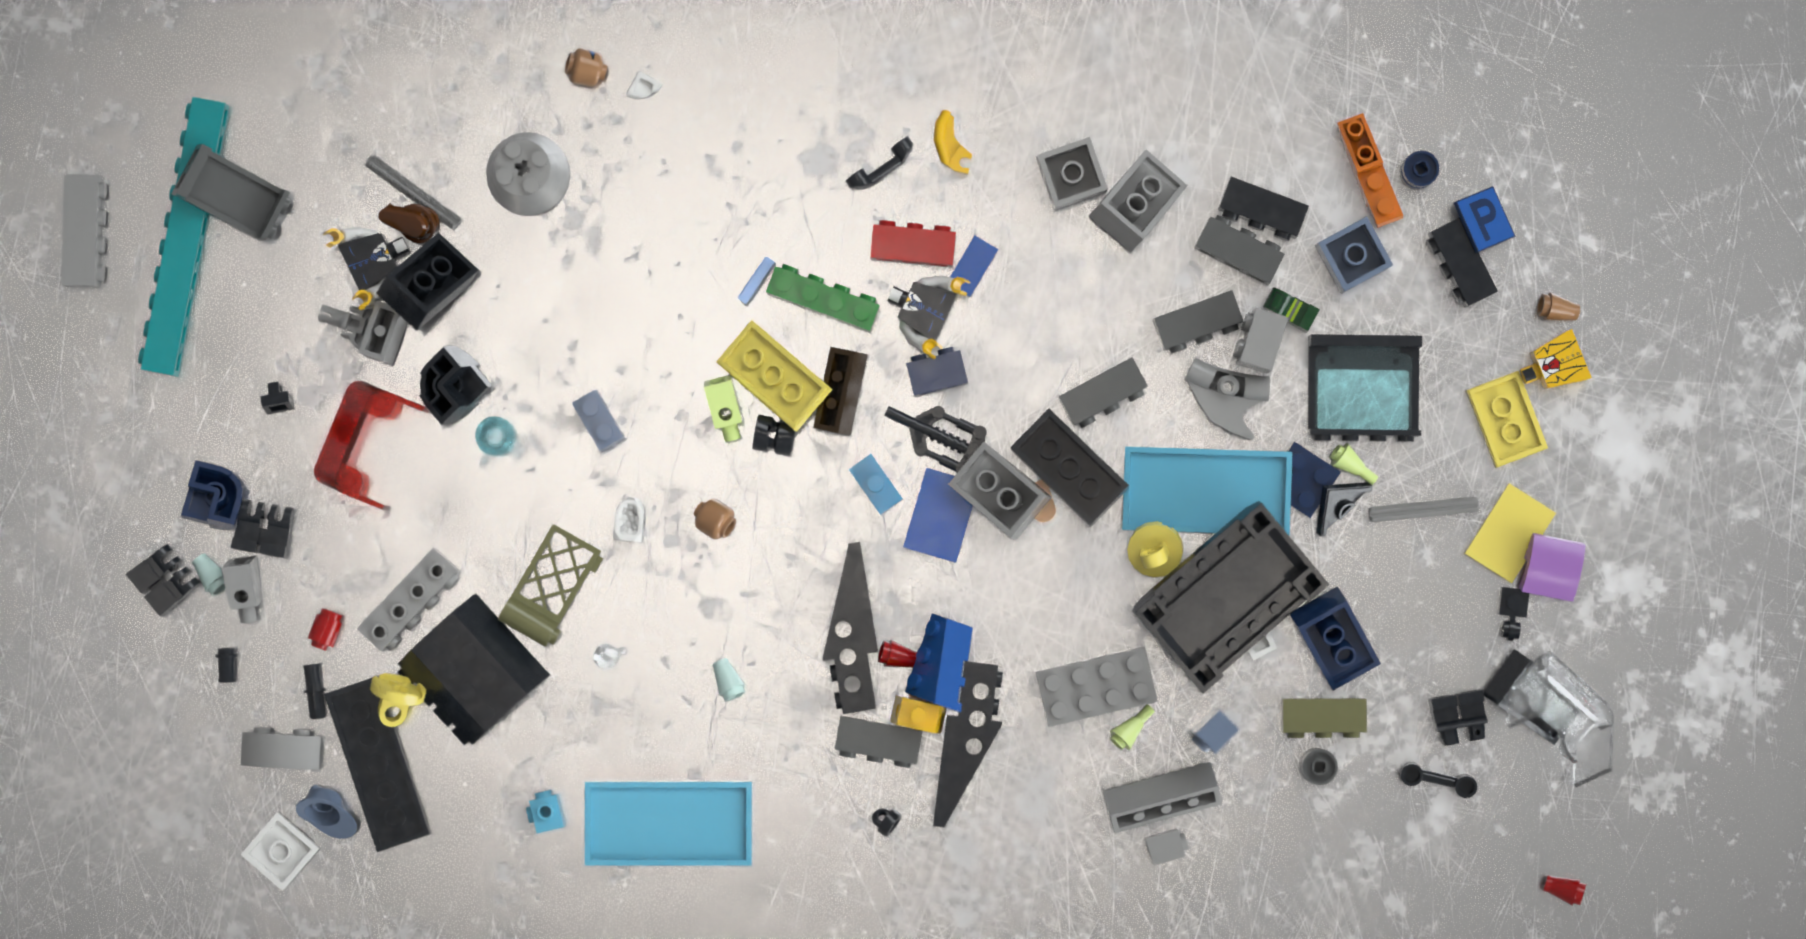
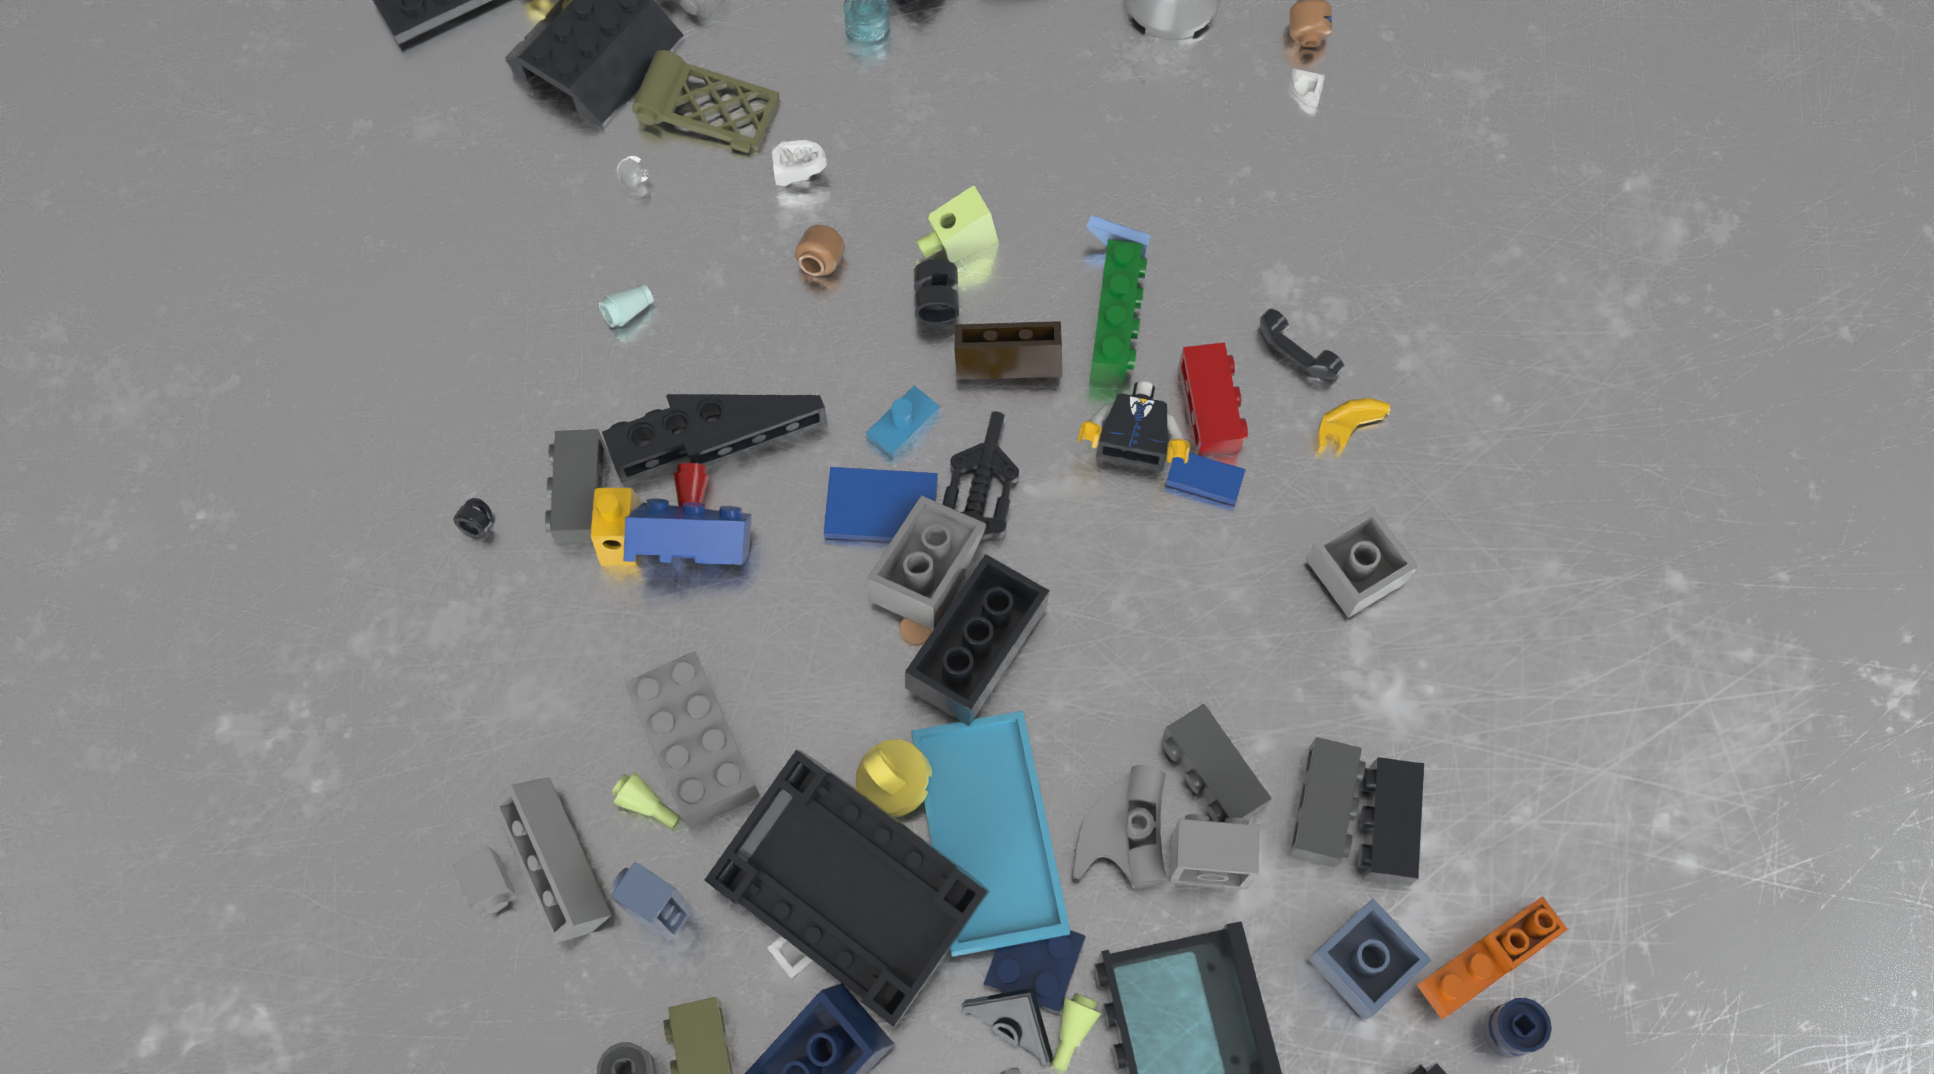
camera: 75 degrees right, 20 degrees down
medium azure brick [526,790,566,834] -> none
sand blue brick [572,389,626,452] -> none
medium azure tile [585,781,752,866] -> none
light yellow tile [716,320,832,432] -> none
dark blue brick [906,347,968,397] -> none
black brick [933,661,1003,828] -> none
dark grey brick [1058,357,1148,428] -> none
light grey slope [1089,150,1188,252] -> none
dark green leg [1263,287,1320,333] -> none

